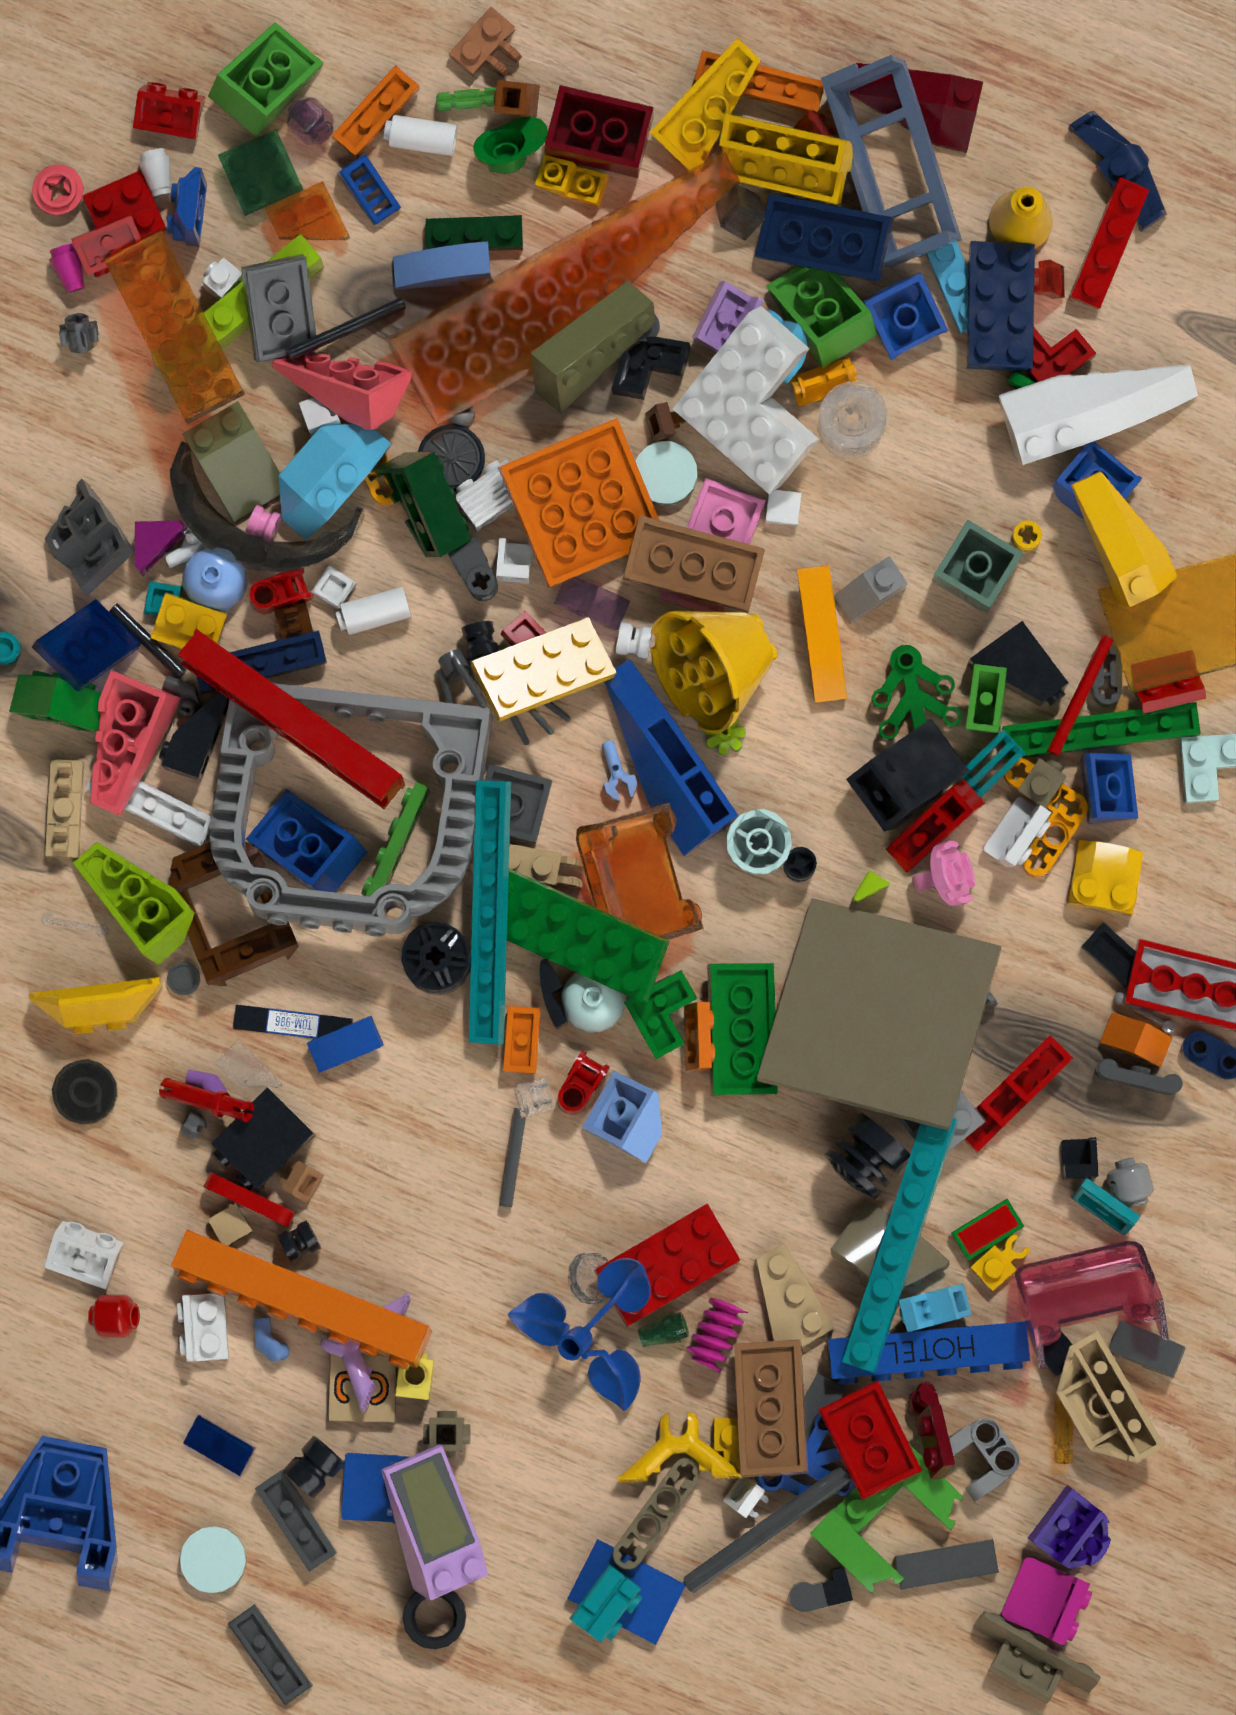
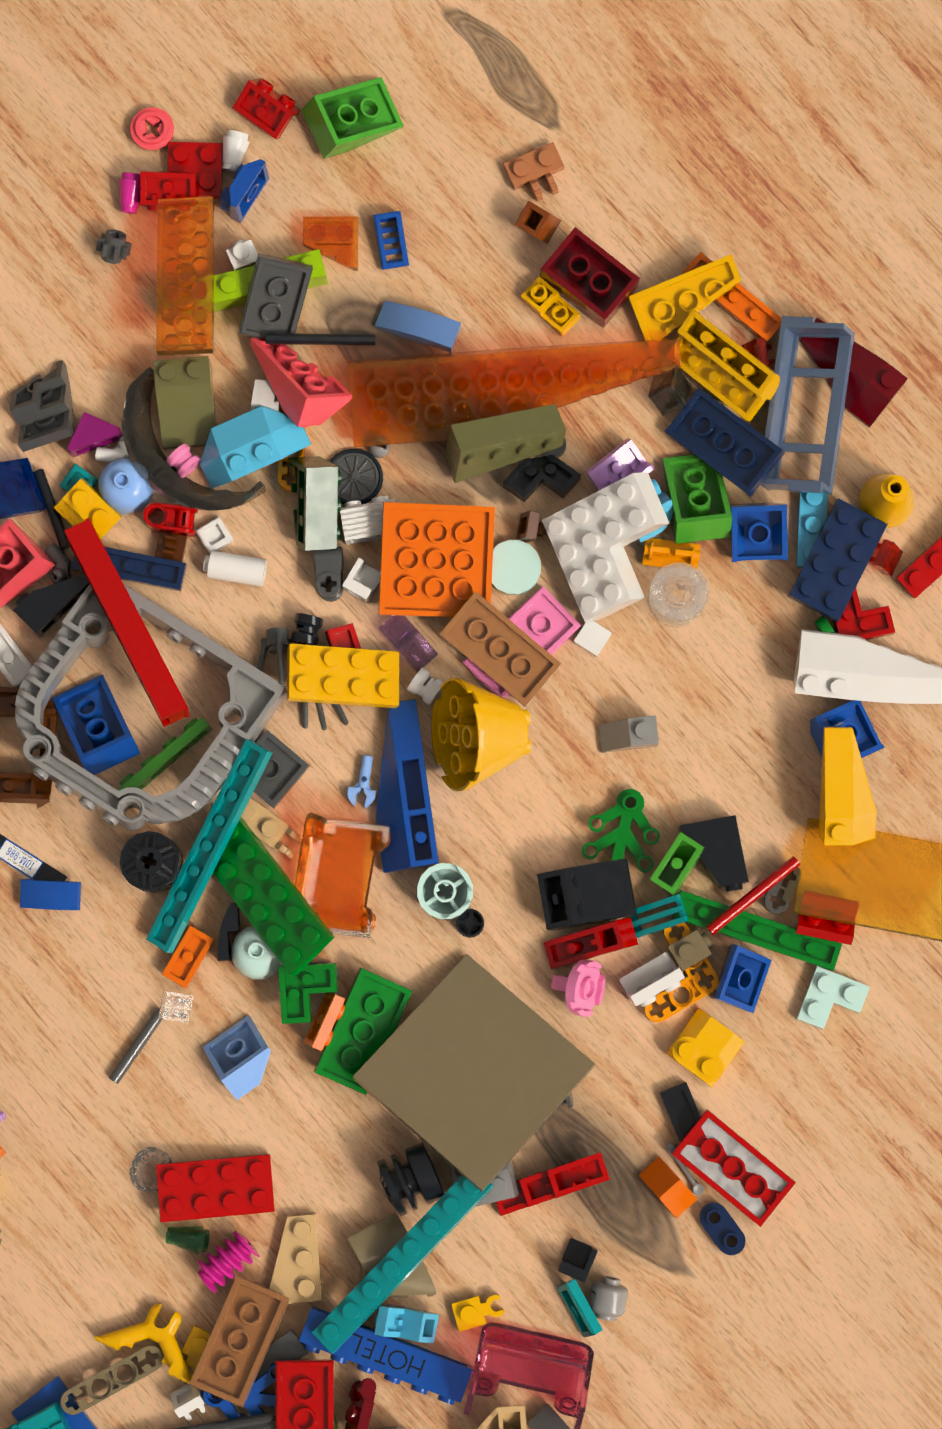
camera: 25 degrees right, 0 degrees up
clear green slope [218,129,303,216] -> none
head [286,97,334,145] -> none
orange plate [332,65,420,159] -> none
white brick [384,115,458,156] -> none
dark green plate [426,215,523,251] -> none
bright green axle [436,87,496,112] -> none
green piece [473,117,548,174] -> none
blue plant [508,1258,651,1411] -> none
red piece [558,1050,611,1115] -> none
lime plant [704,718,746,756] -> none
light orange slope [797,564,847,703] -> none
lime slope [852,871,890,904] -> none
sand green brick [932,520,1023,614] -> none
red tile [951,1199,1025,1261] -> none
yellow bush [1012,520,1042,552] -> none
black slope [1034,1330,1073,1377] -> none
dark grey plate [1095,1059,1183,1095] -> none

